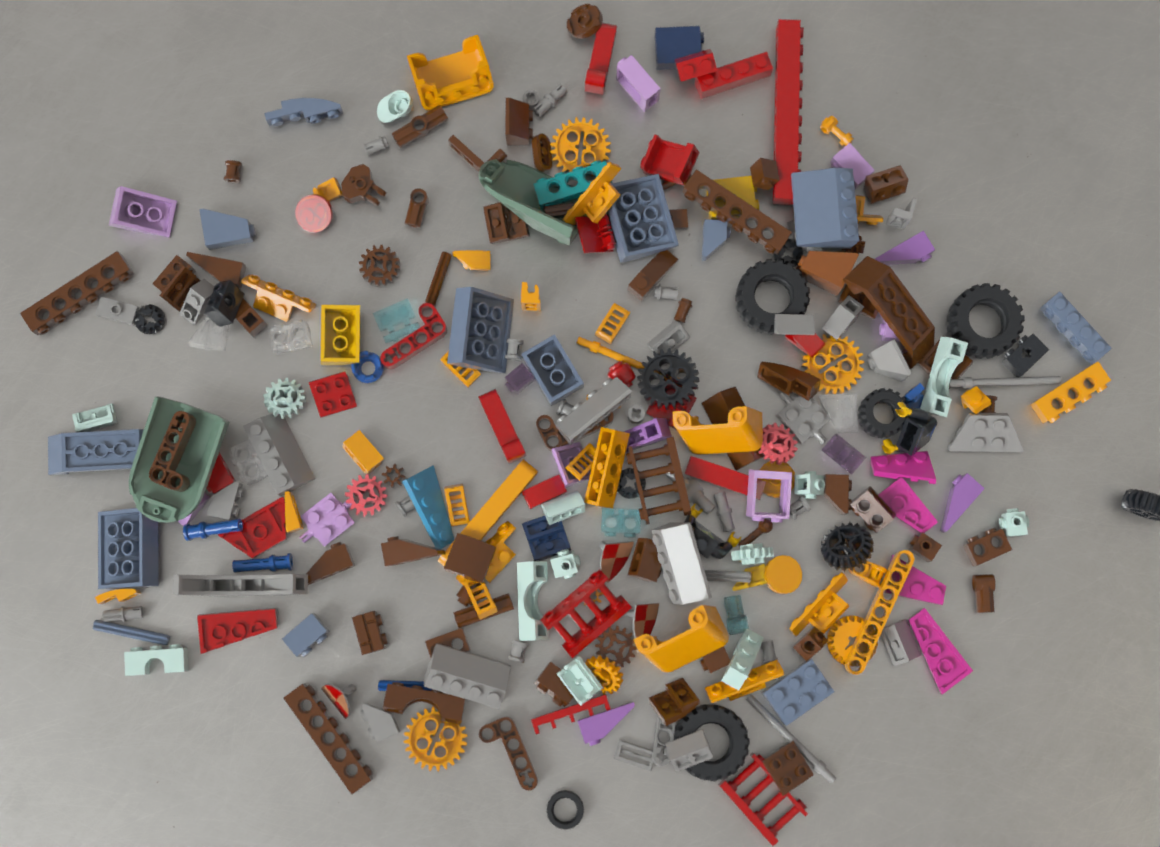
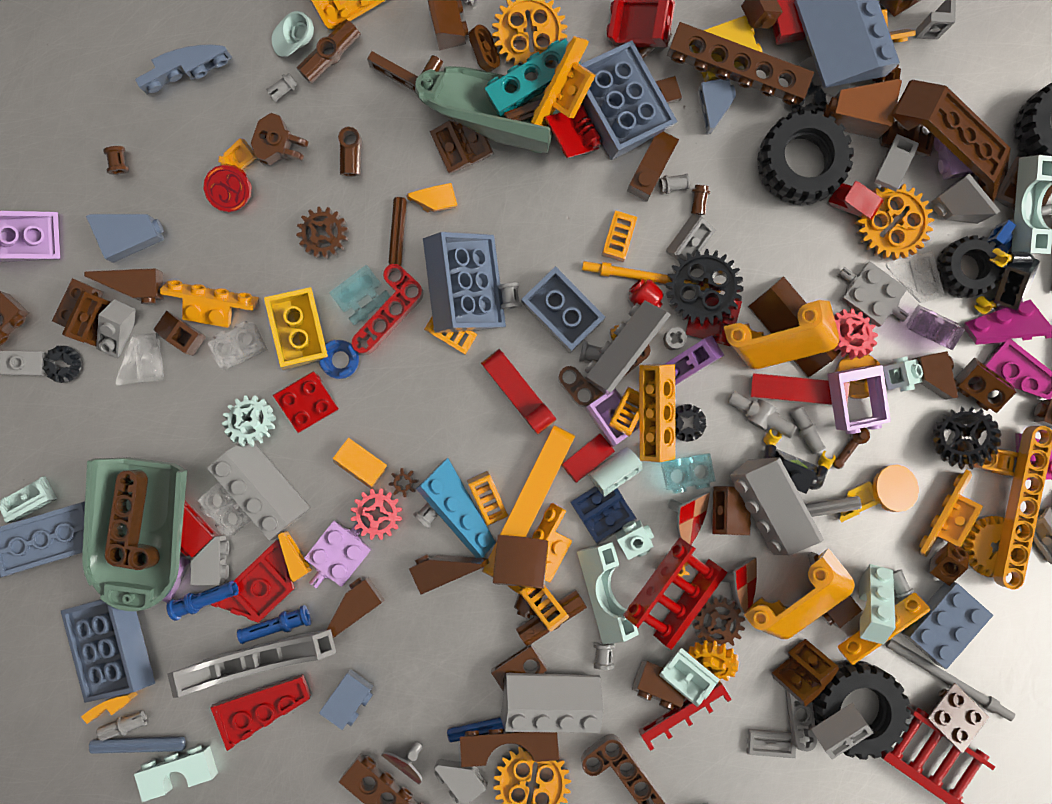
camera: 15 degrees left, 5 degrees up
black brick [204,280,245,327] -> none
reddish brown brick [352,611,388,655] -> none
clear purple brick [505,363,535,395] -> none
light orange hinge [521,282,541,311] -> none
medium lavender slope [578,702,635,746] -> none
reddish brown fence [626,436,692,525] -> none
clear light blue piece [724,595,749,635] -> none
light aqua gear [731,543,774,565] -> none
reddish brown slope [757,361,820,401] -> none
light grey slope [774,314,815,335] -> none
light grey bush [790,496,811,520] -> none
medium lavender slope [875,231,935,265] -> none

